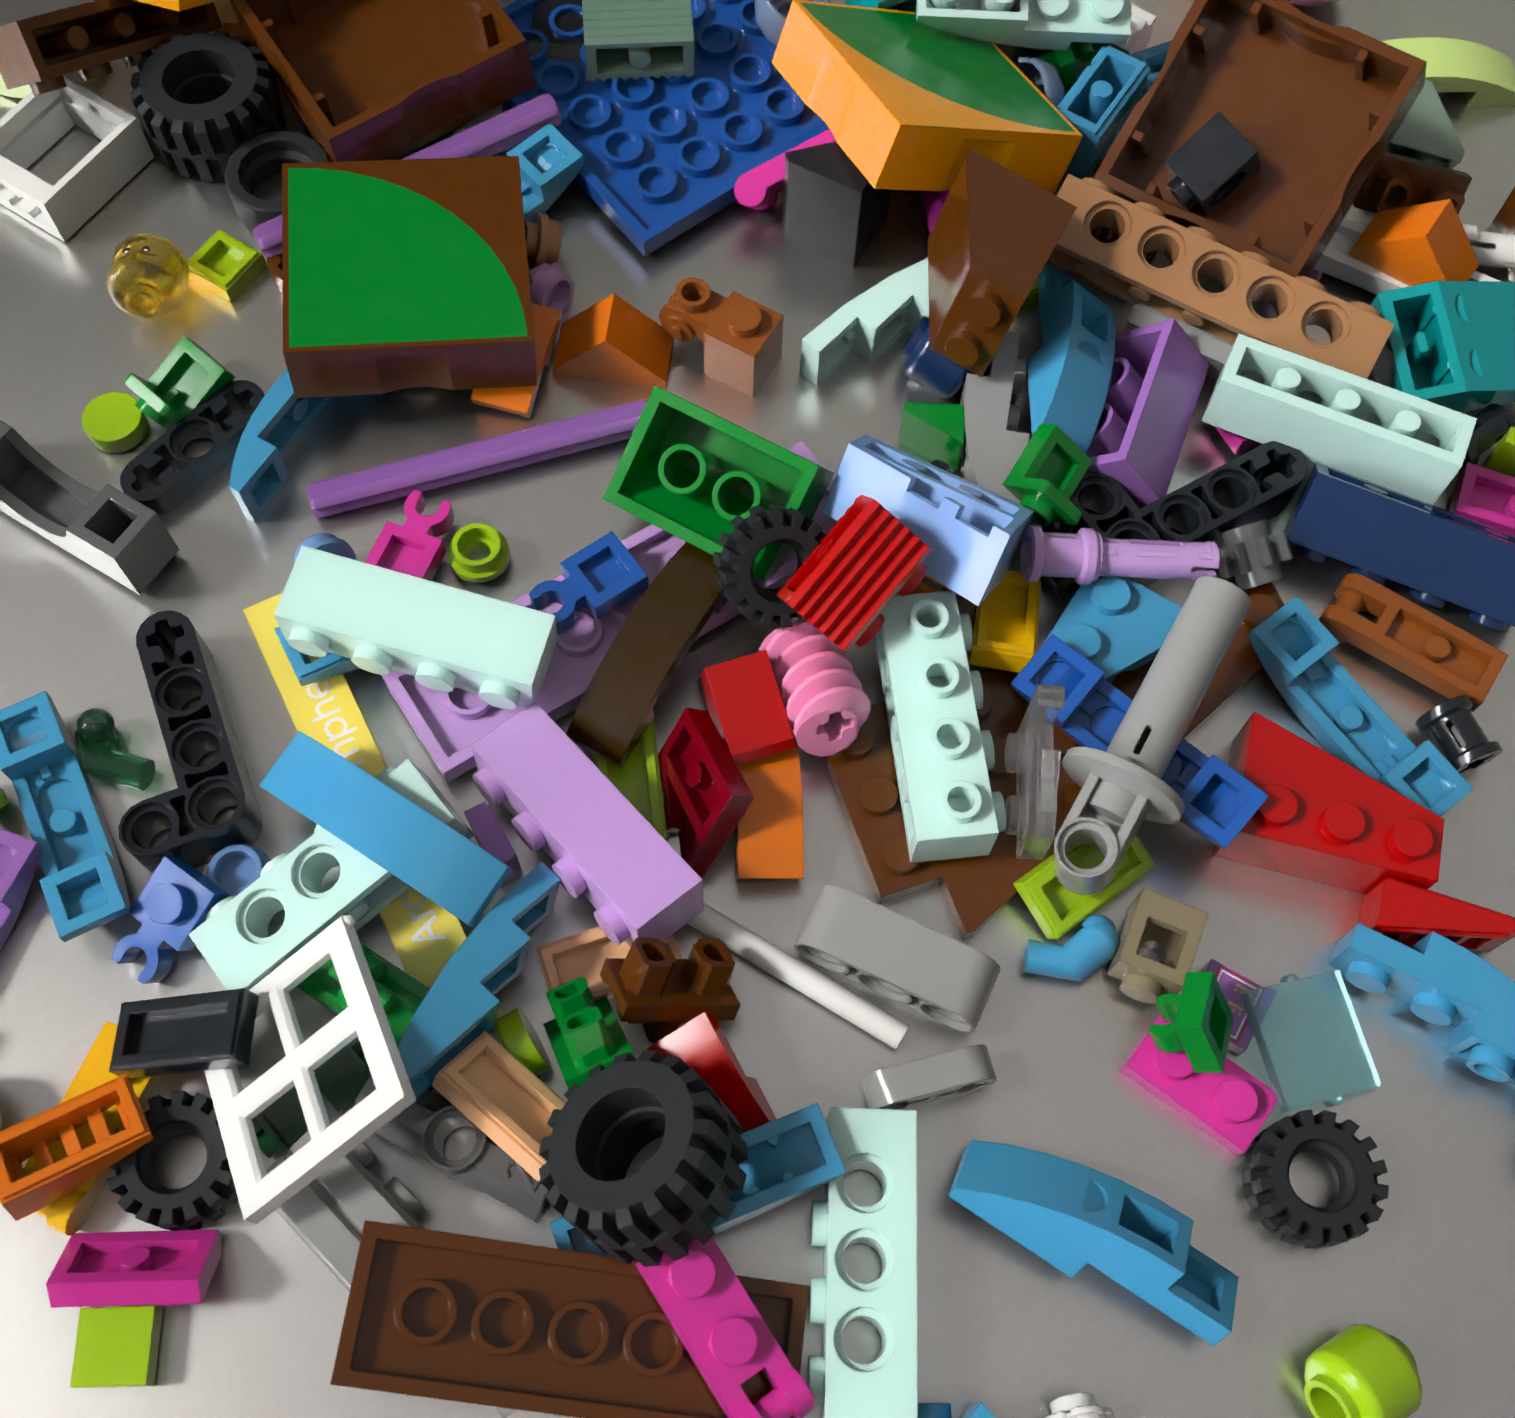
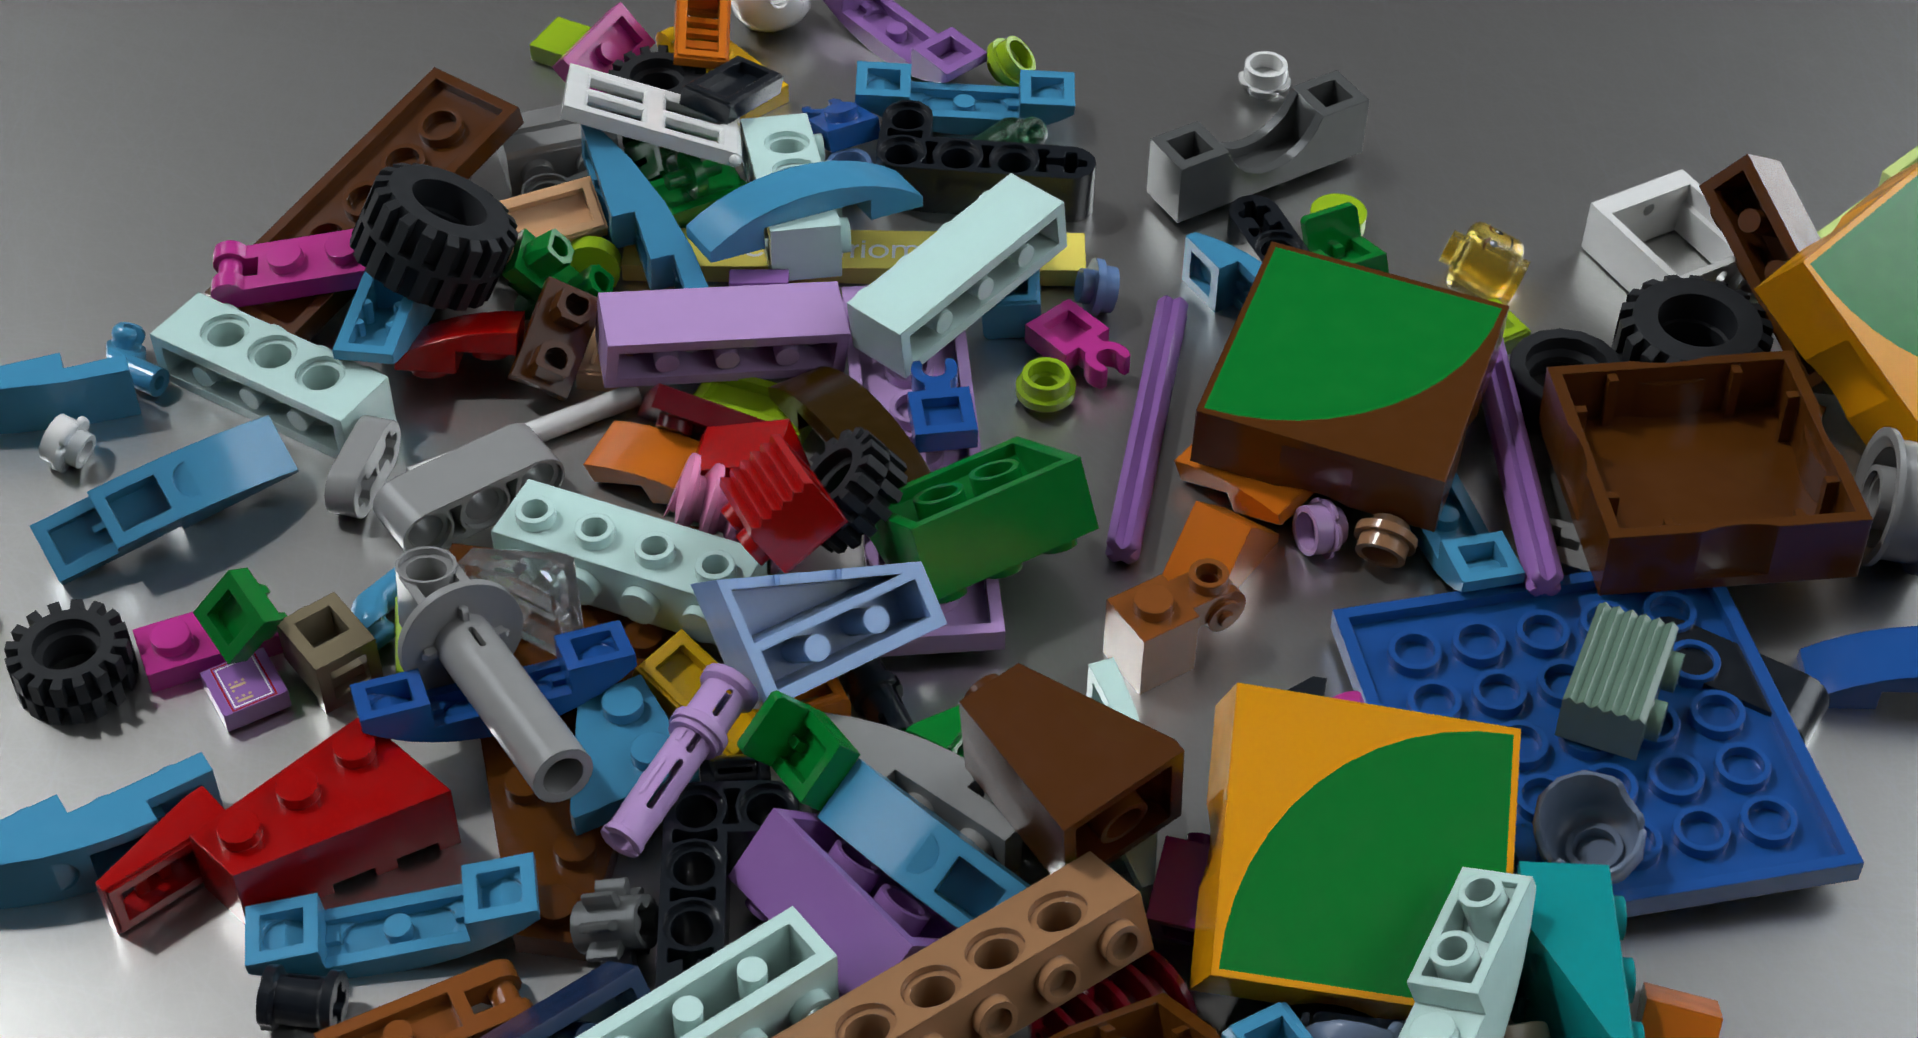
camera: 120 degrees right, 20 degrees down
clear light blue piece [1240,969,1382,1113] -> none

